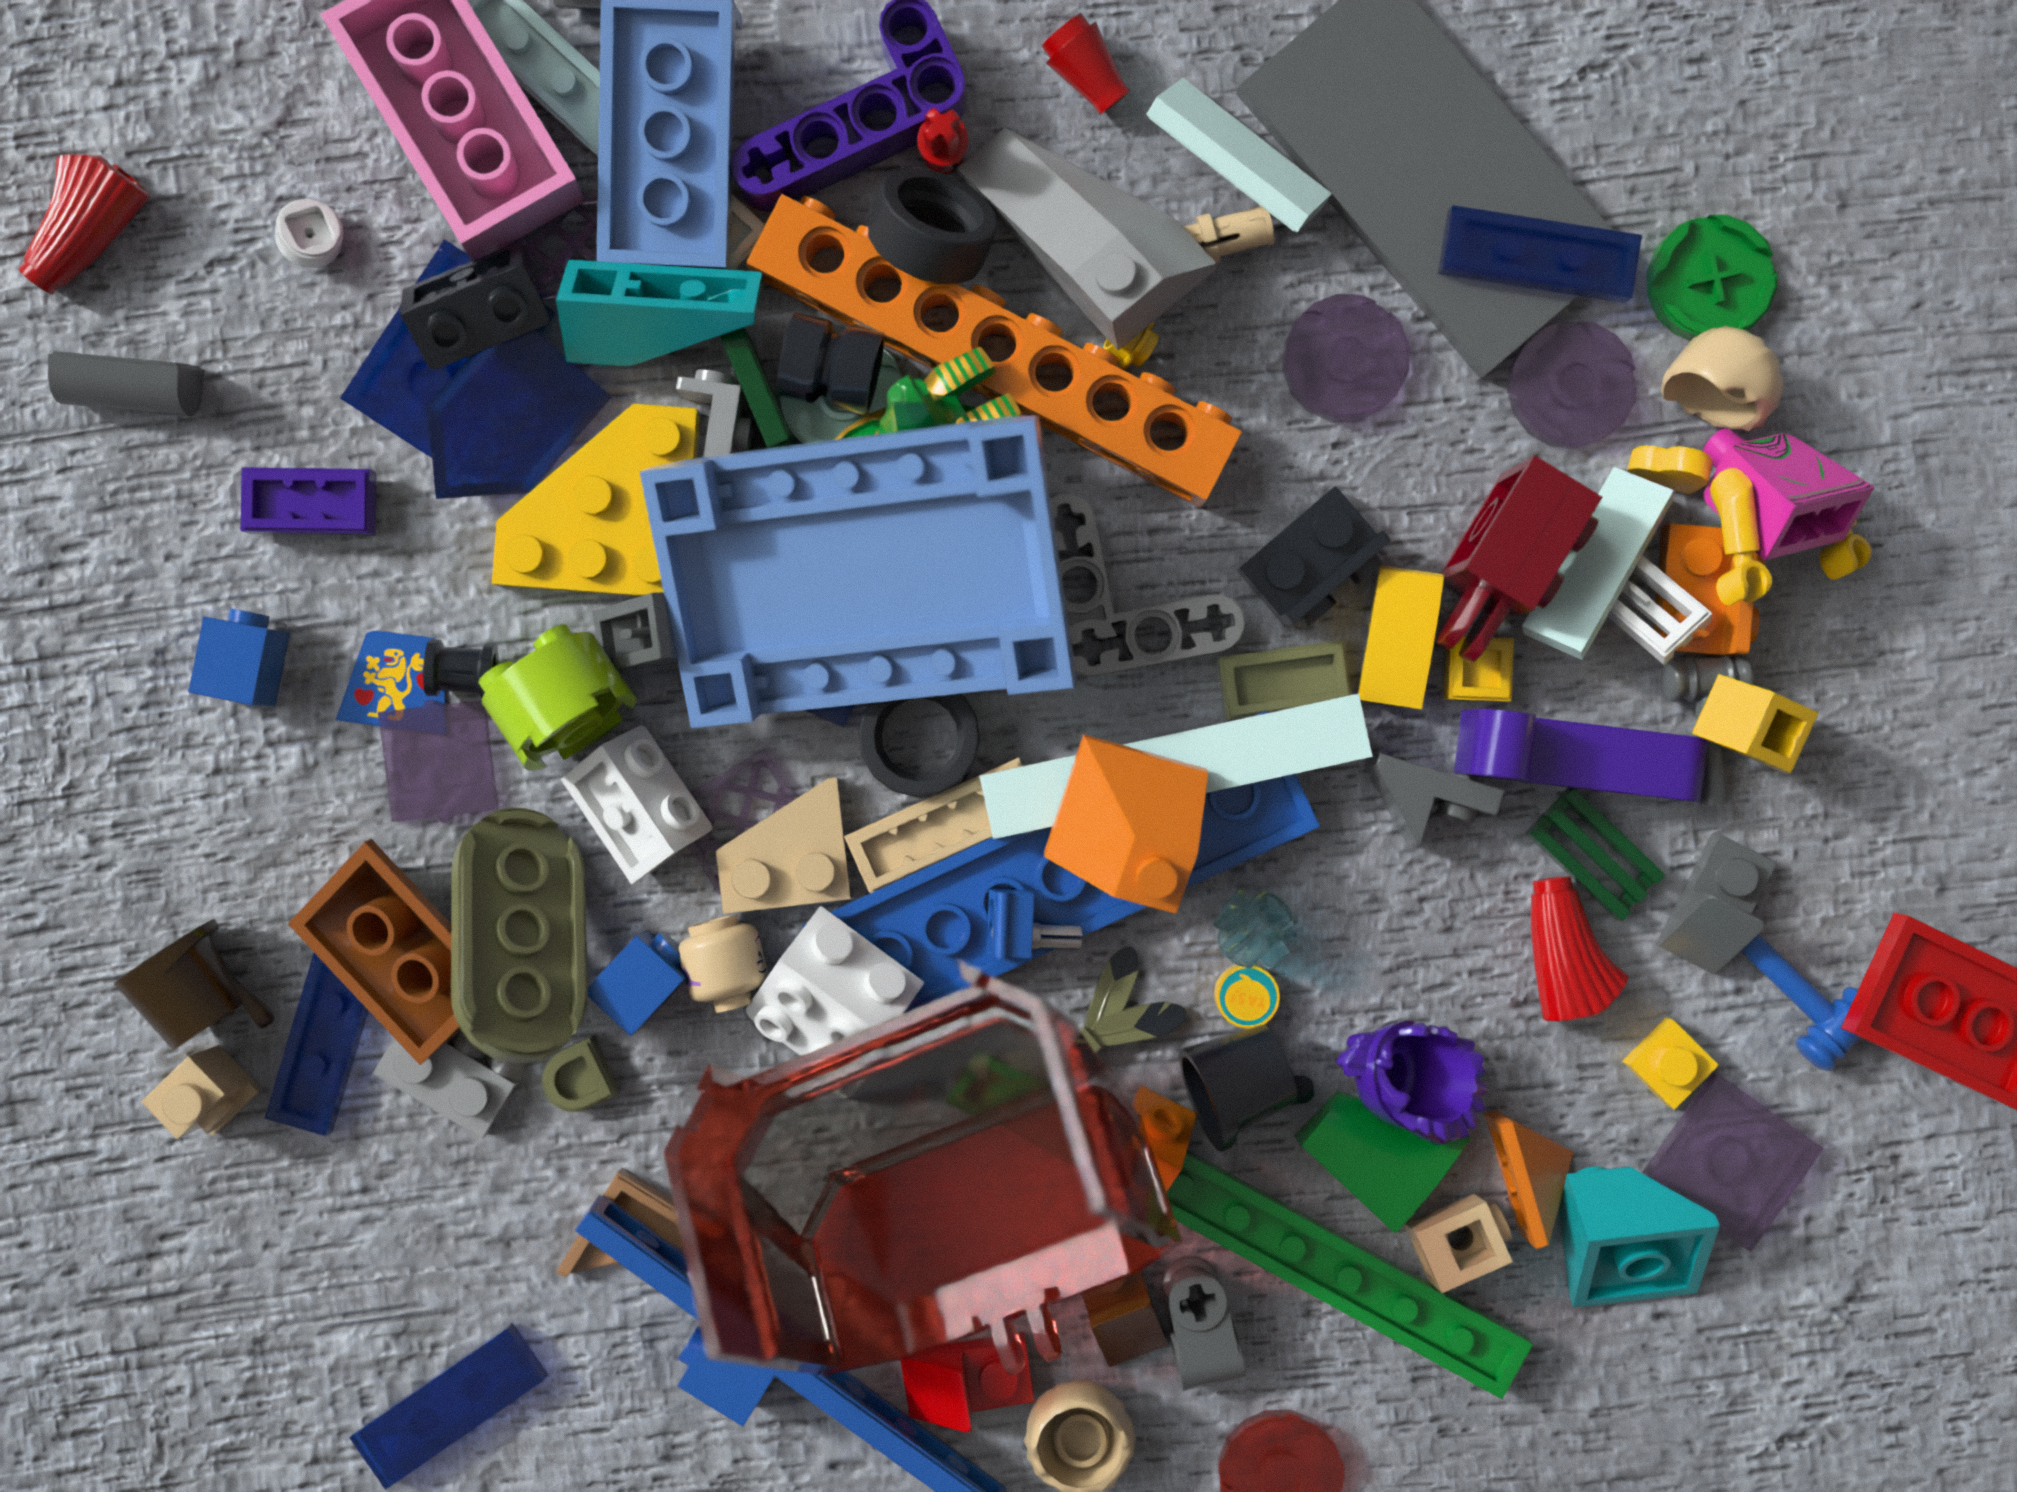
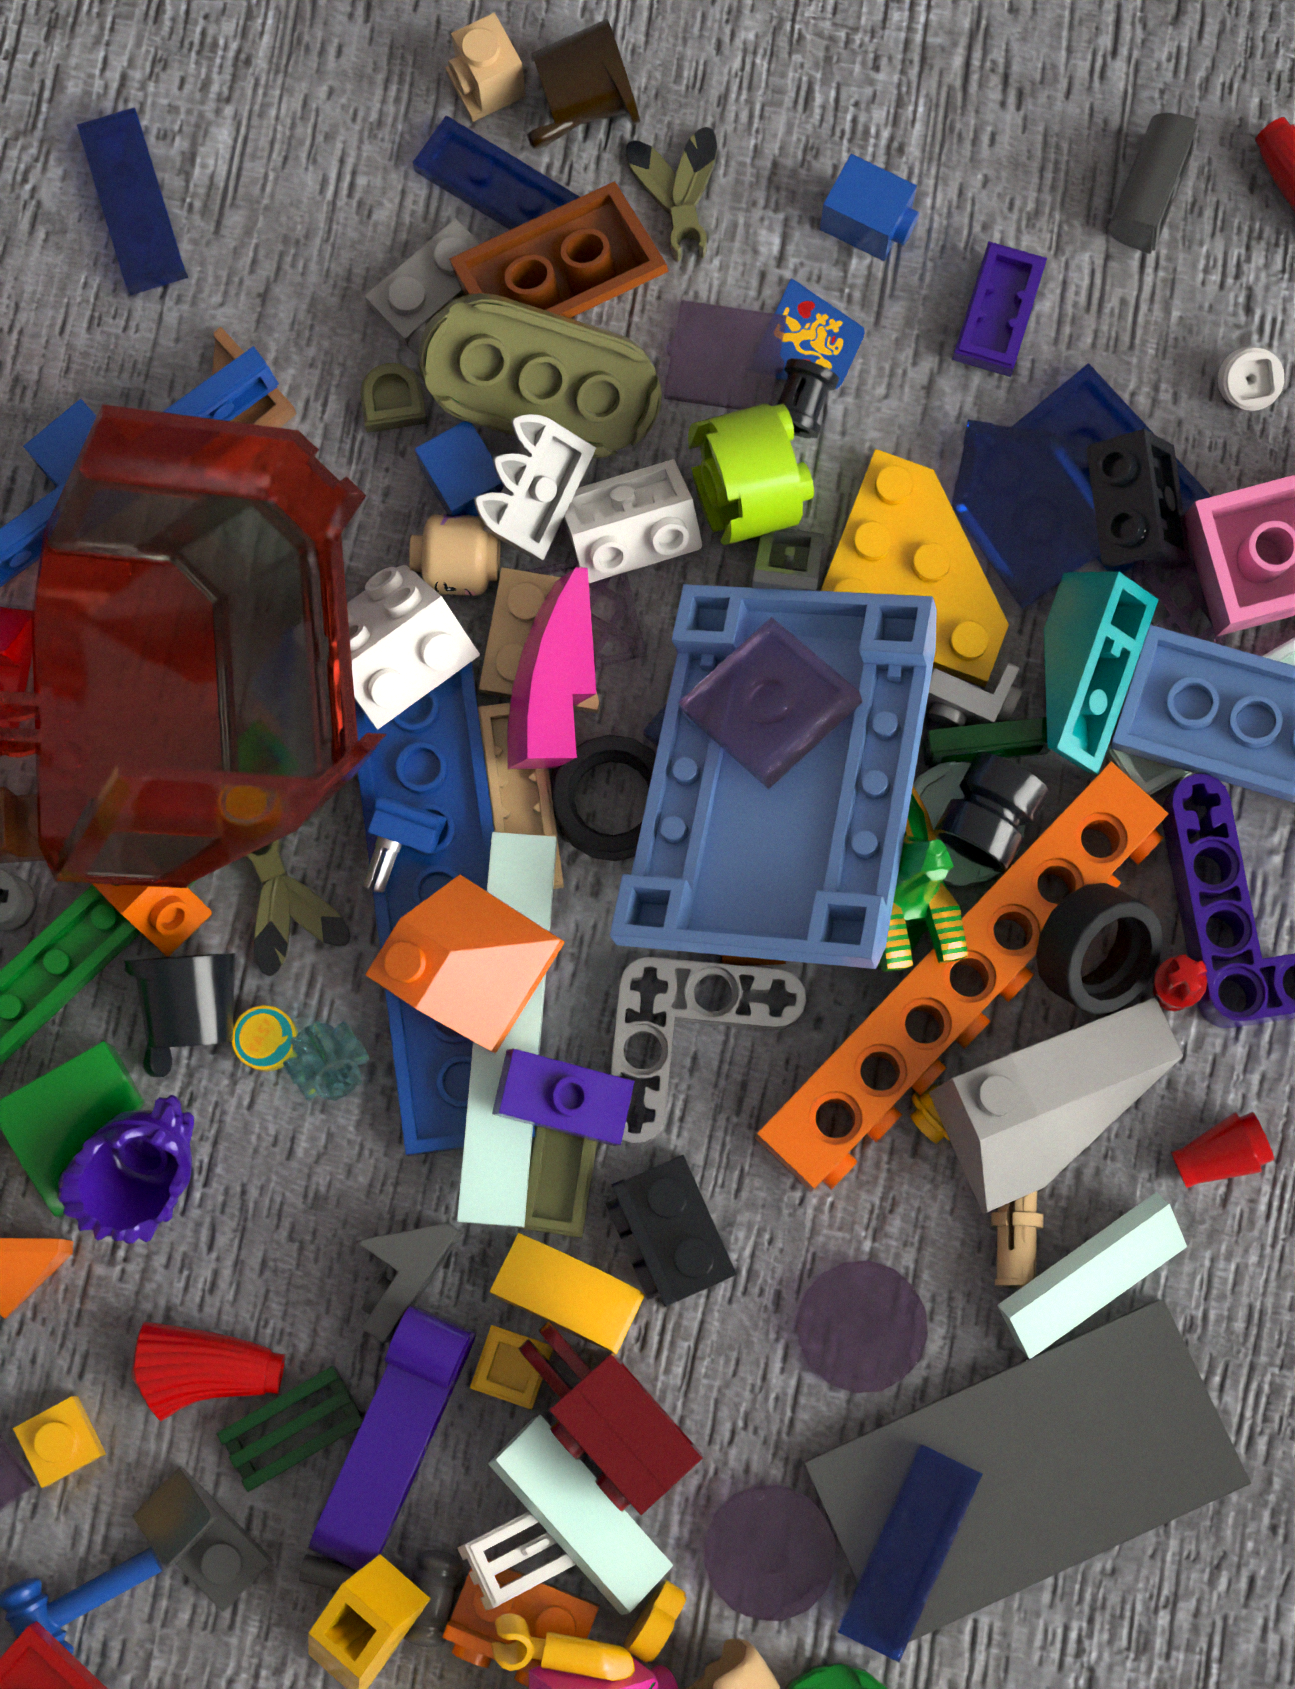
camera: 110 degrees right, 10 degrees down
none -> plate [474,414,596,560]
none -> dark purple plate [492,1048,635,1146]
none -> dark pink slope [507,567,597,769]
none -> olive piece [626,127,717,263]
none -> clear purple tile [678,617,863,789]

